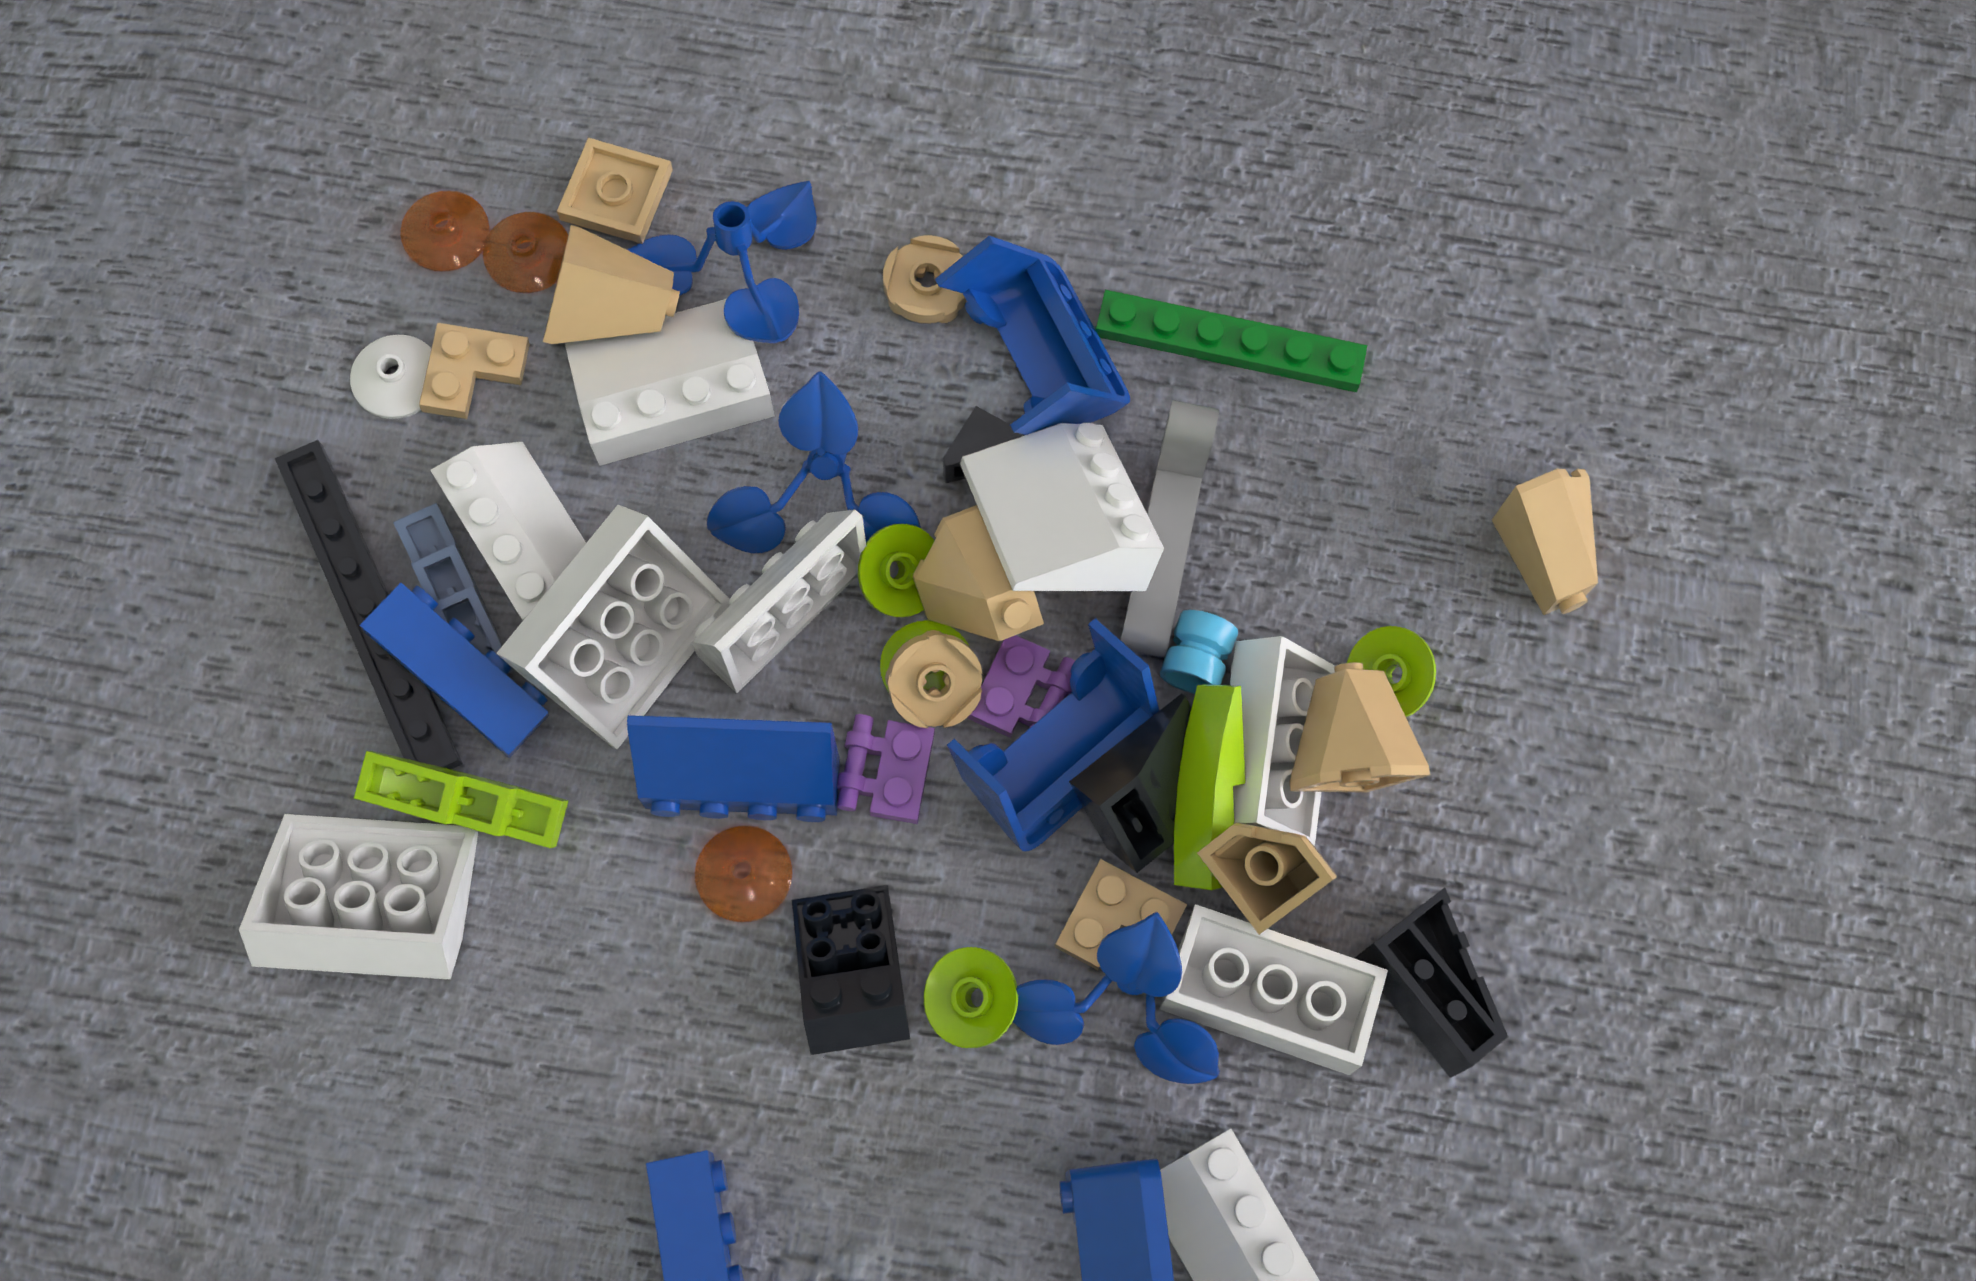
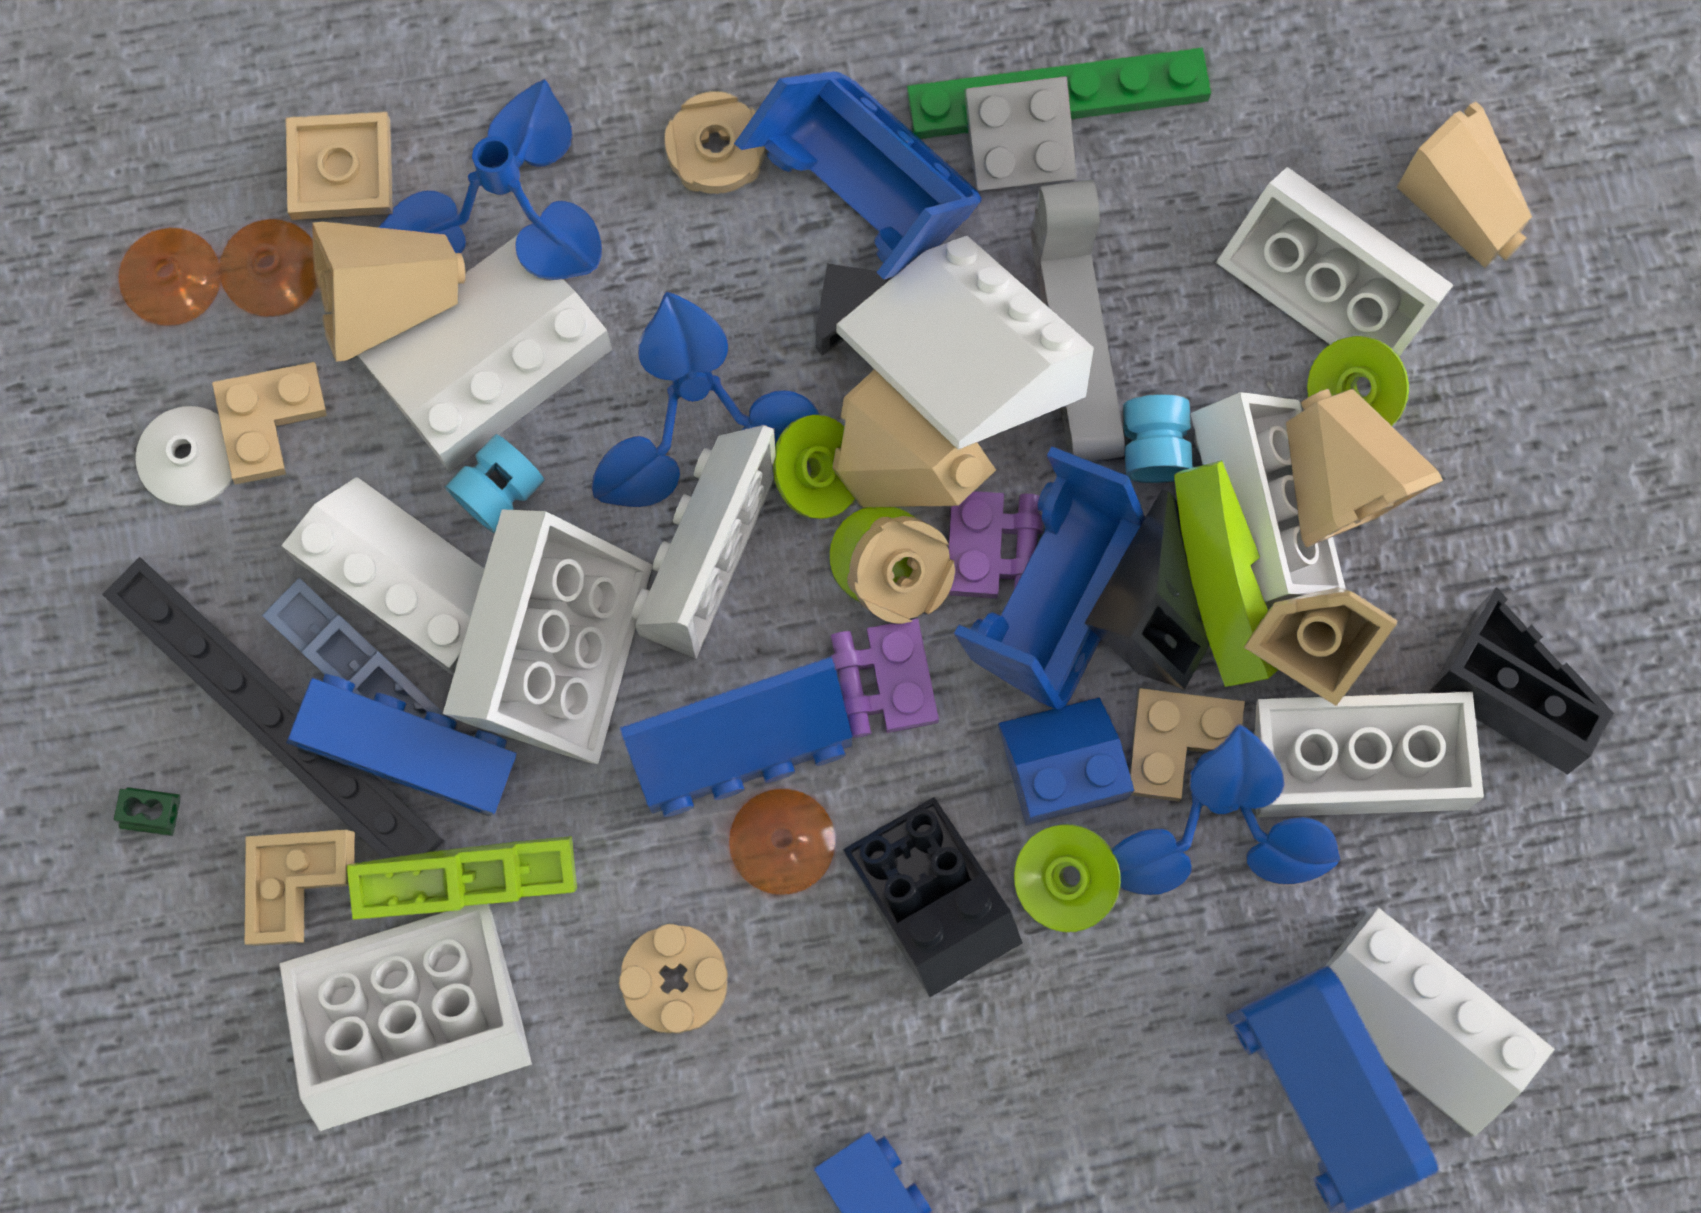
camera: 20 degrees left, 5 degrees up
none -> dark green piece [113,787,180,836]
none -> tan plate [245,830,355,946]
none -> medium azure wheel [445,434,545,533]
none -> tan plate [619,924,728,1034]
none -> light grey plate [964,76,1077,191]
none -> blue slope [998,697,1135,826]
none -> white slope [1216,167,1453,357]

